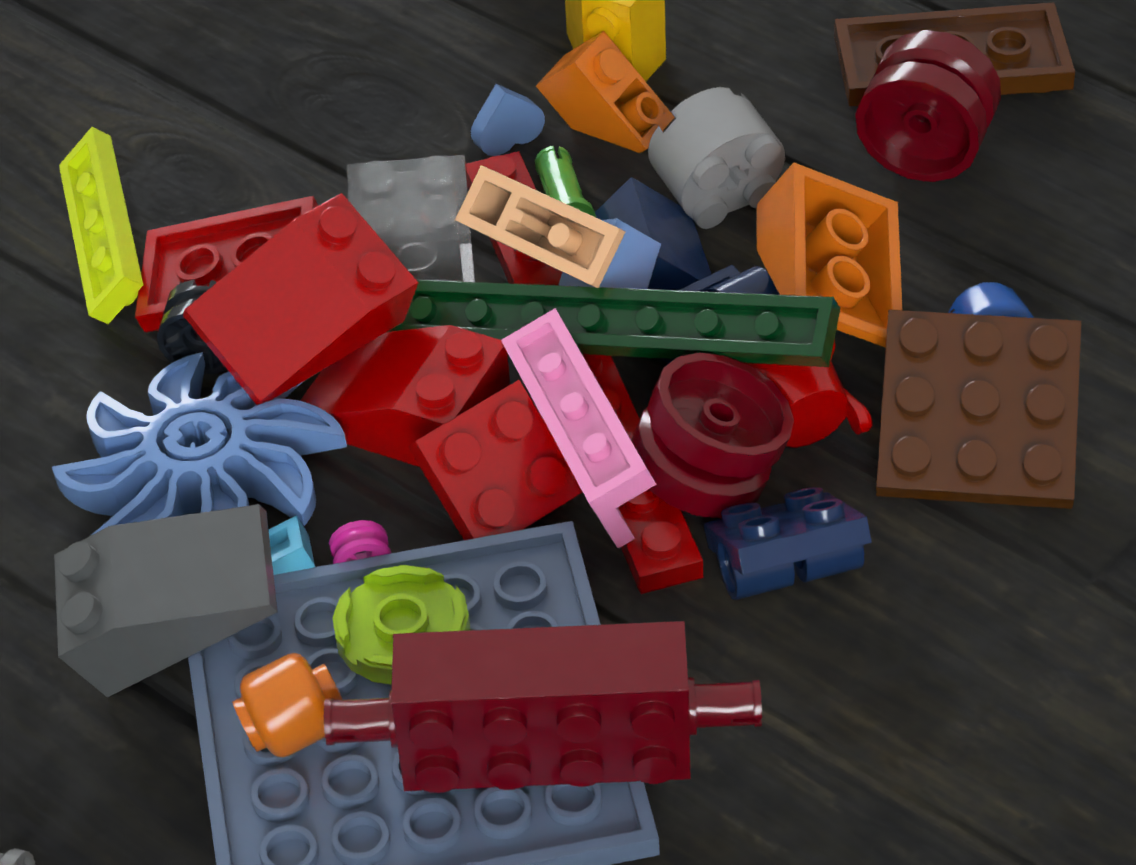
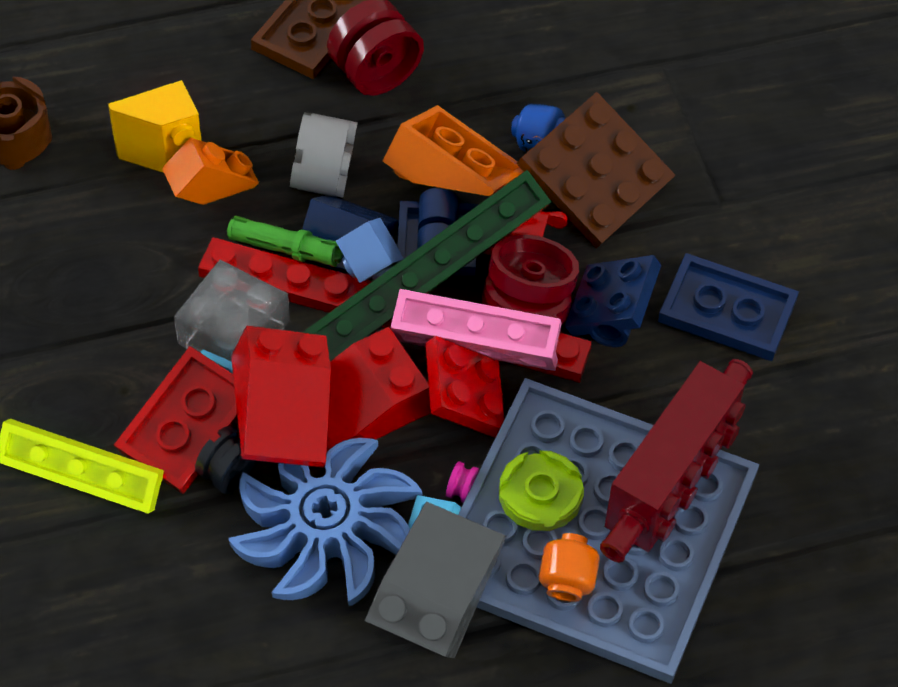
camera: 60 degrees left, 10 degrees up
light nougat slope [455,165,625,288] -> none
medium blue tile [471,84,545,156] -> none
none -> dark blue plate [658,253,799,361]

